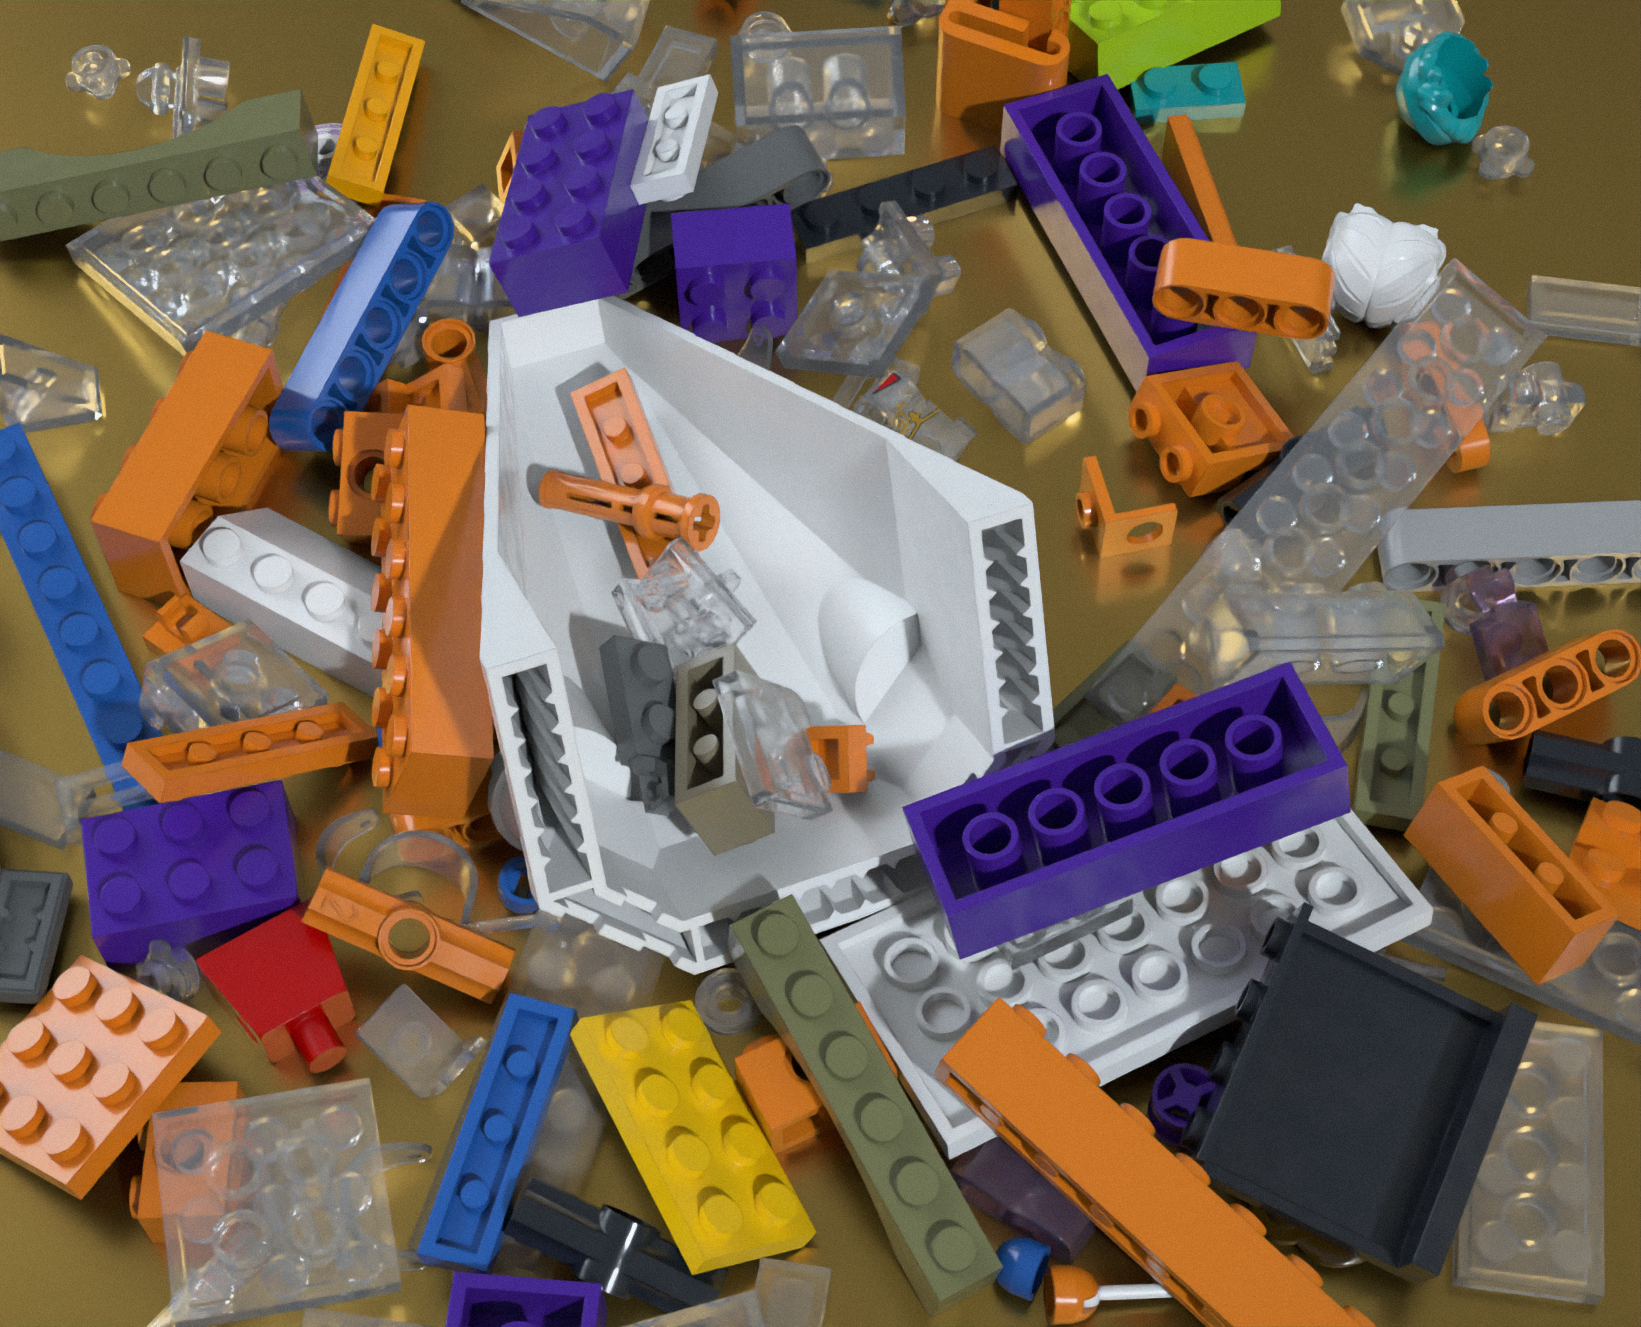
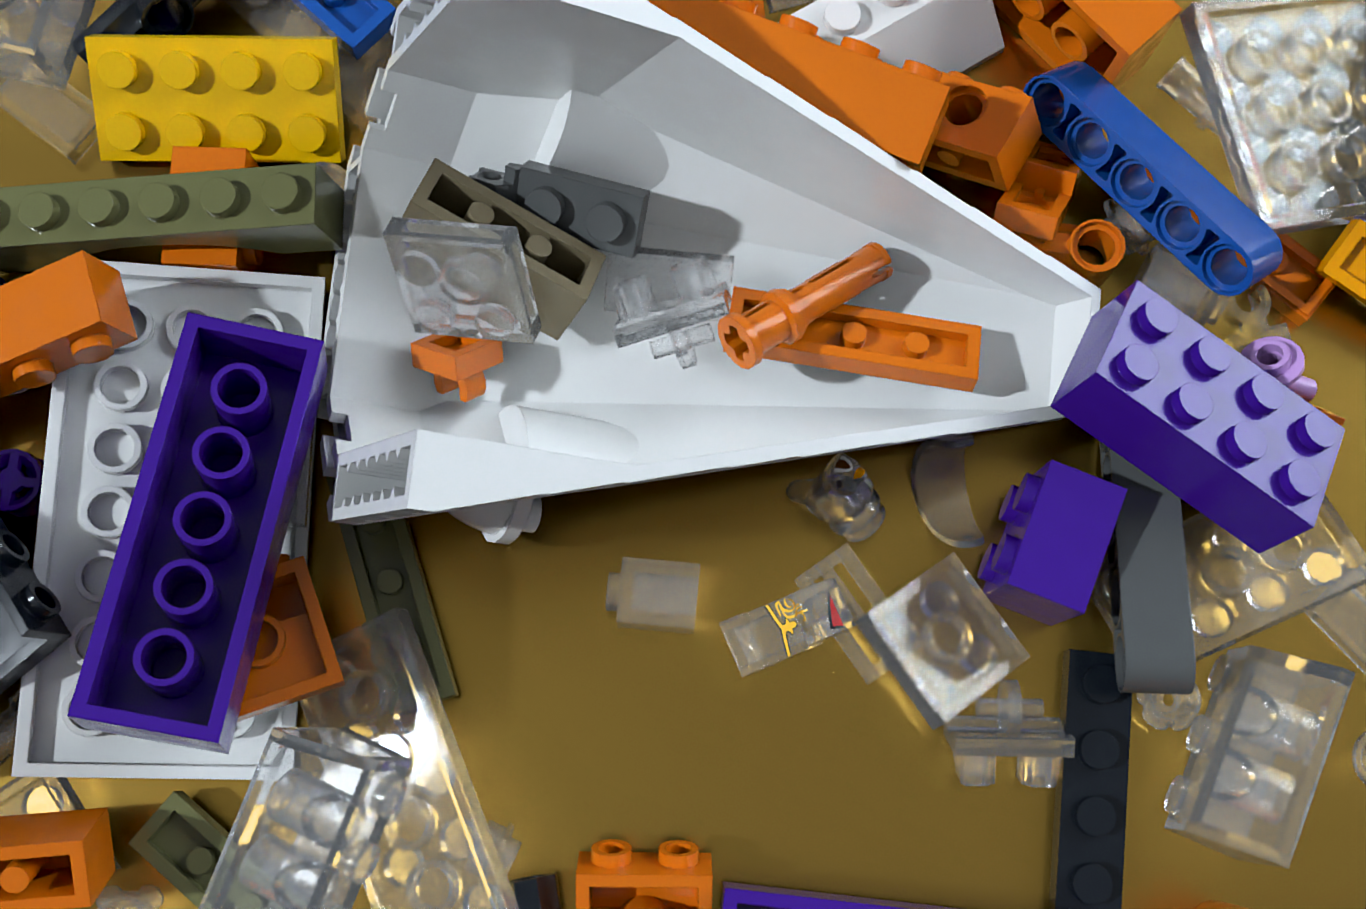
camera: 115 degrees right, 20 degrees up
white plate [630,74,718,205] -> none
clear brick [951,308,1086,444] -> none
orange bracket [1076,455,1178,558] -> none
none -> lavender plate [1240,336,1317,402]

